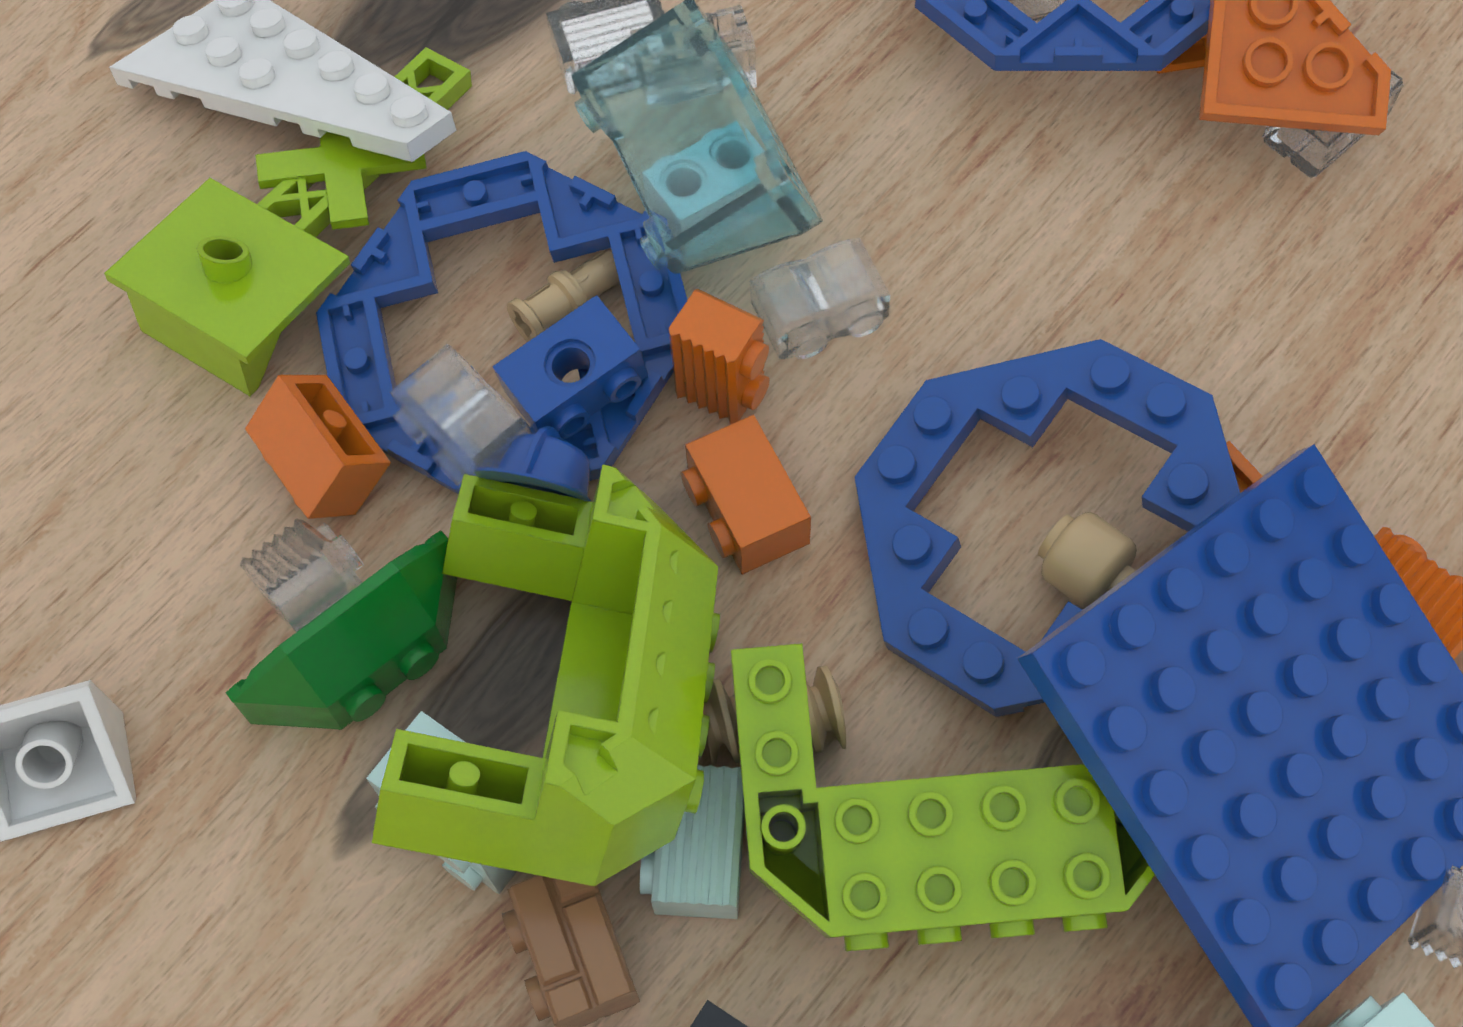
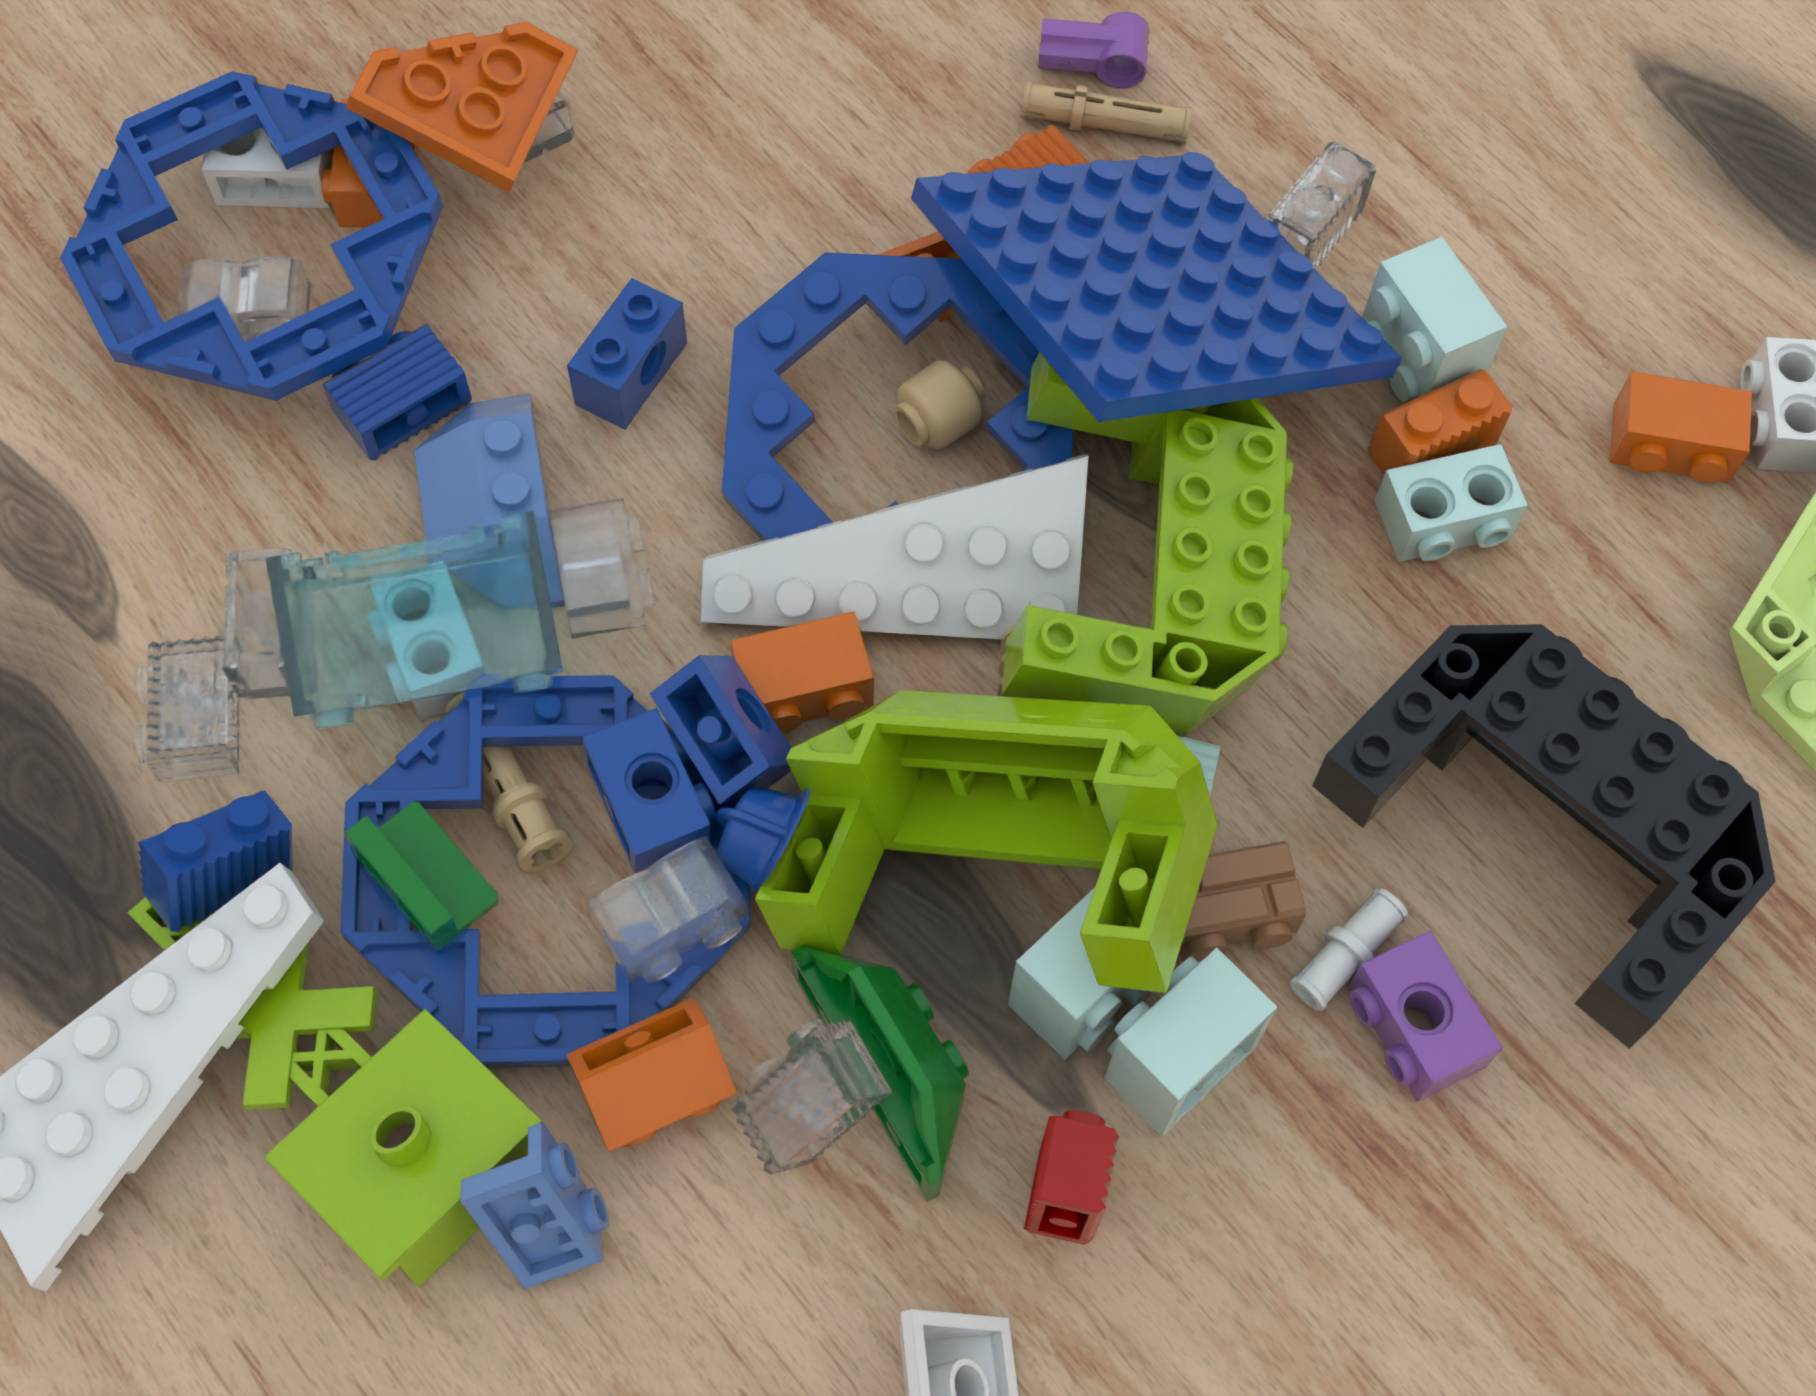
camera: 85 degrees left, 0 degrees up
orange brick [669,289,770,424] -> none
none -> blue brick [138,790,293,933]
none -> blue brick [322,324,472,460]
none -> green panel [344,802,499,952]
none -> medium blue wedge [414,393,565,616]
none -> medium blue bracket [461,1122,609,1289]
none -> blue brick [567,278,687,430]
none -> blue brick [649,655,791,804]
none -> white wing [700,454,1089,639]
none -> red brick [1024,1110,1119,1245]
none -> light aqua brick [1104,948,1277,1137]

